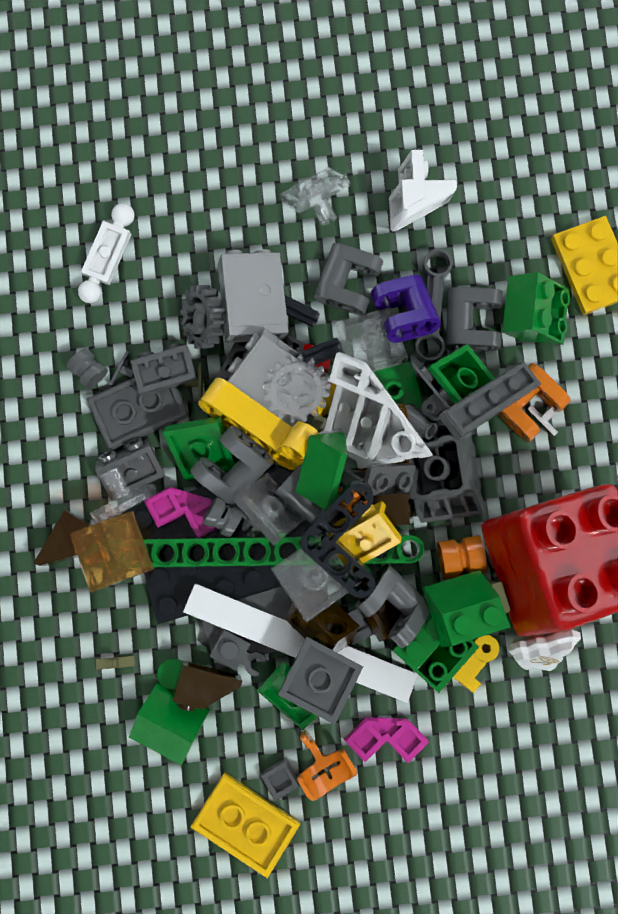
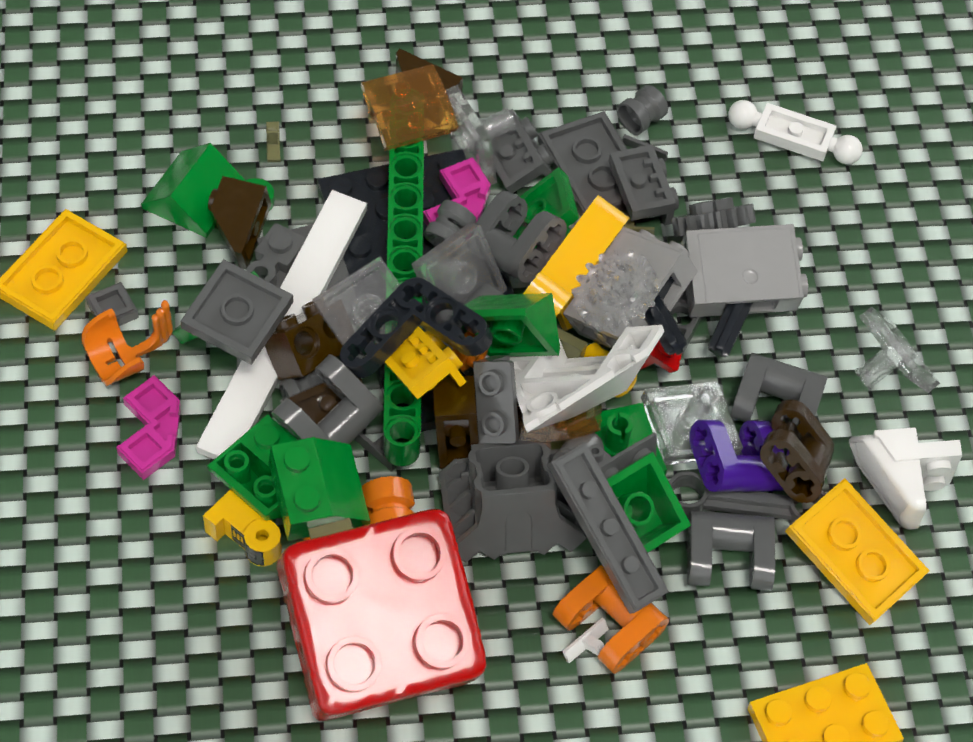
camera: 85 degrees right, 25 degrees down
green slope [502,272,570,345] -> none
white rock [508,629,581,671] -> none
none -> dark brown connector [760,400,834,503]
none -> yellow tile [785,478,930,625]

